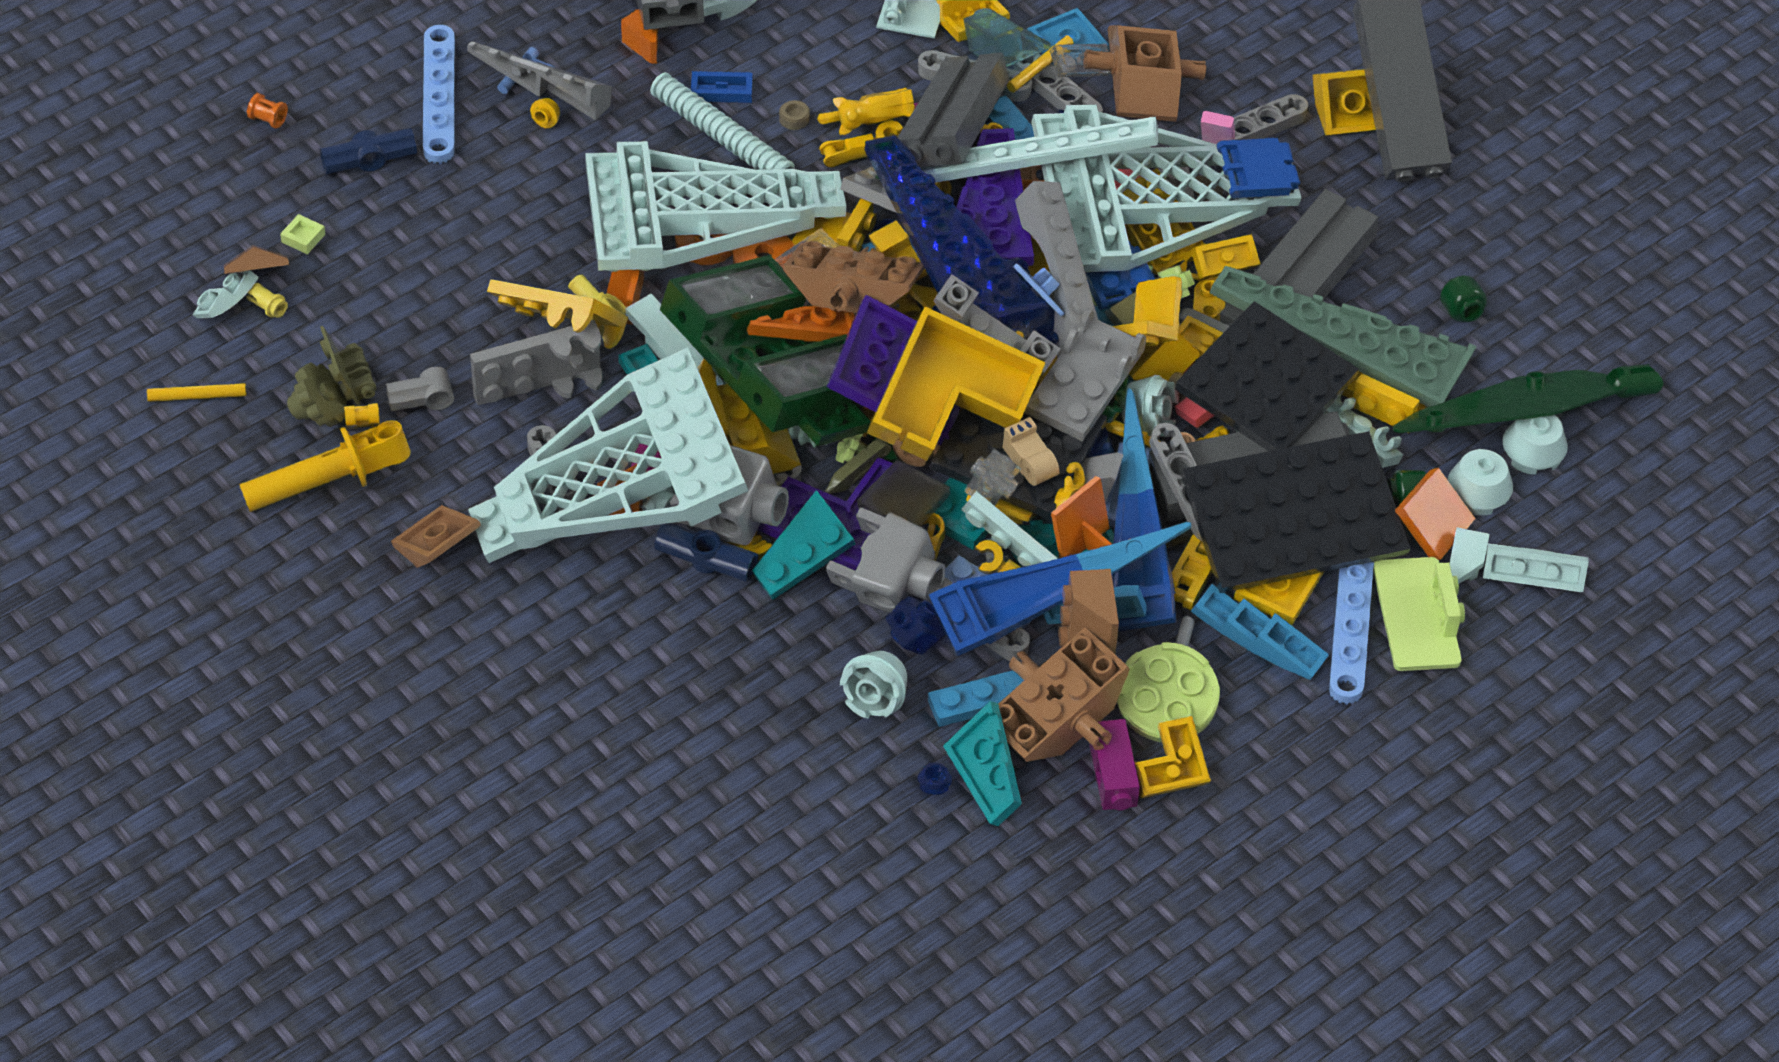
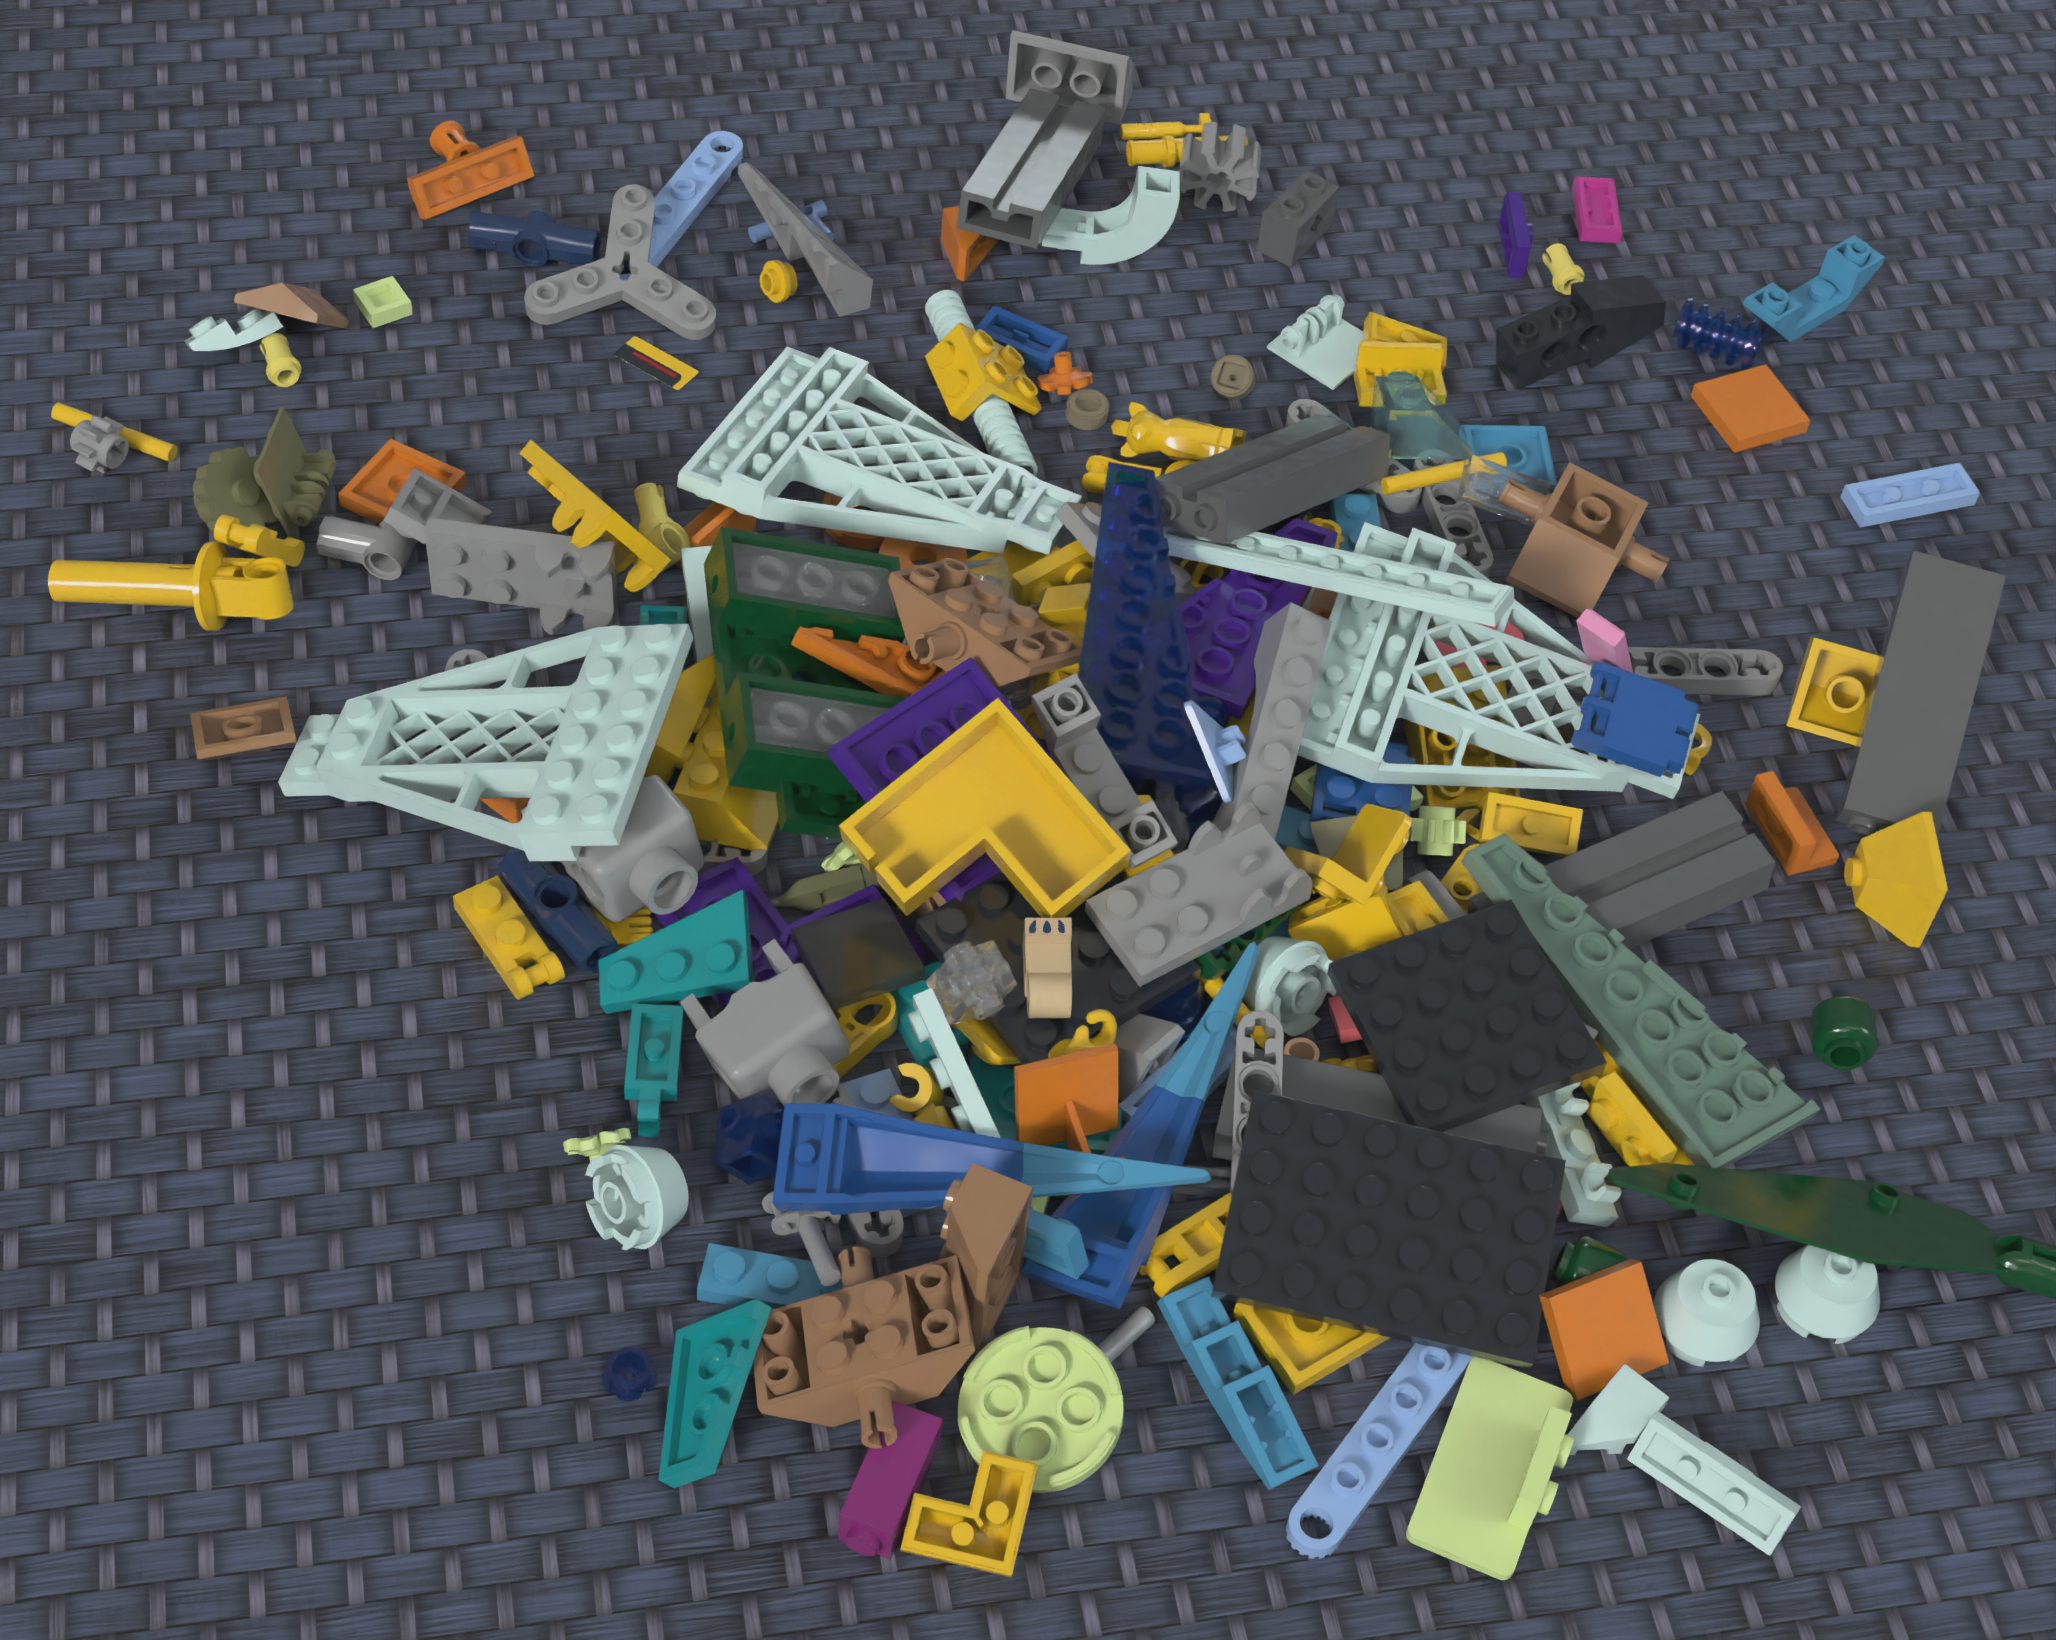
camera: 25 degrees right, 0 degrees up
none -> light grey gear [70,415,129,473]
none -> orange tile [338,439,467,524]
none -> light grey wing [383,467,492,544]
none -> orange plate [406,136,535,220]
none -> yellow plate [453,875,565,1000]
none -> light grey piece [524,184,716,340]
none -> yellowish green plant [563,1128,631,1162]
none -> sticker [614,336,699,390]
none -> teal plate [624,1004,684,1138]
none -> light grey piece [762,1191,841,1286]
none -> yellow bracket [925,322,1042,422]
none -> orange plant [1037,352,1093,395]
none -> dark tan tile [1211,355,1255,400]
none -> orange panel [1745,771,1839,876]
none -> yellow slope [1844,812,1948,948]

